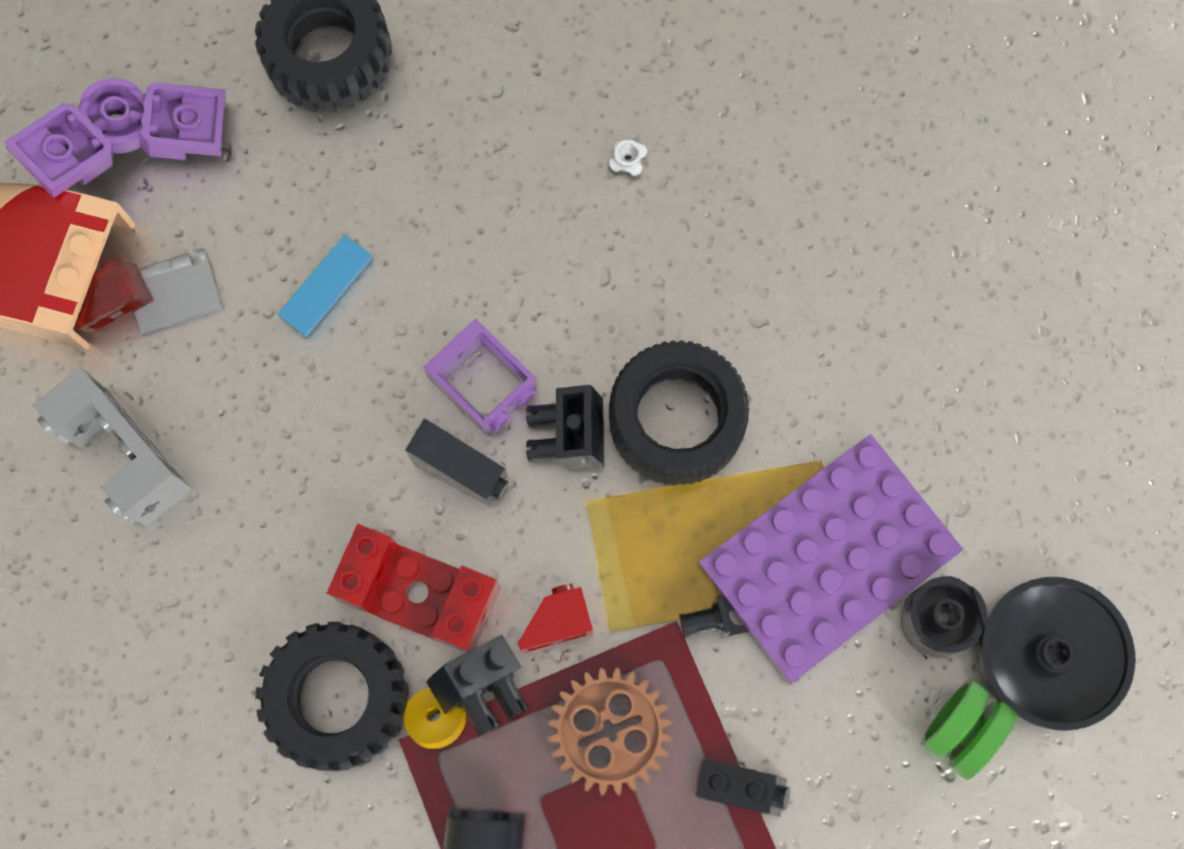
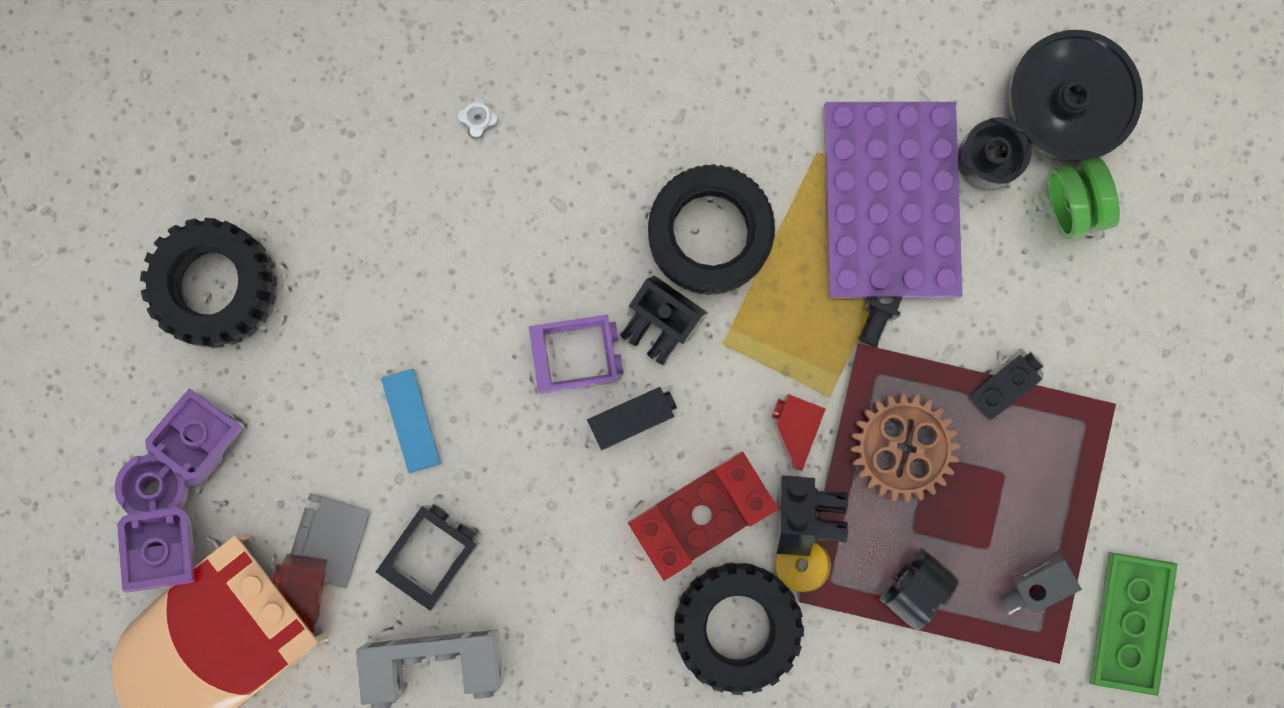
camera: 60 degrees left, 10 degrees up
none -> black window [376,504,480,611]

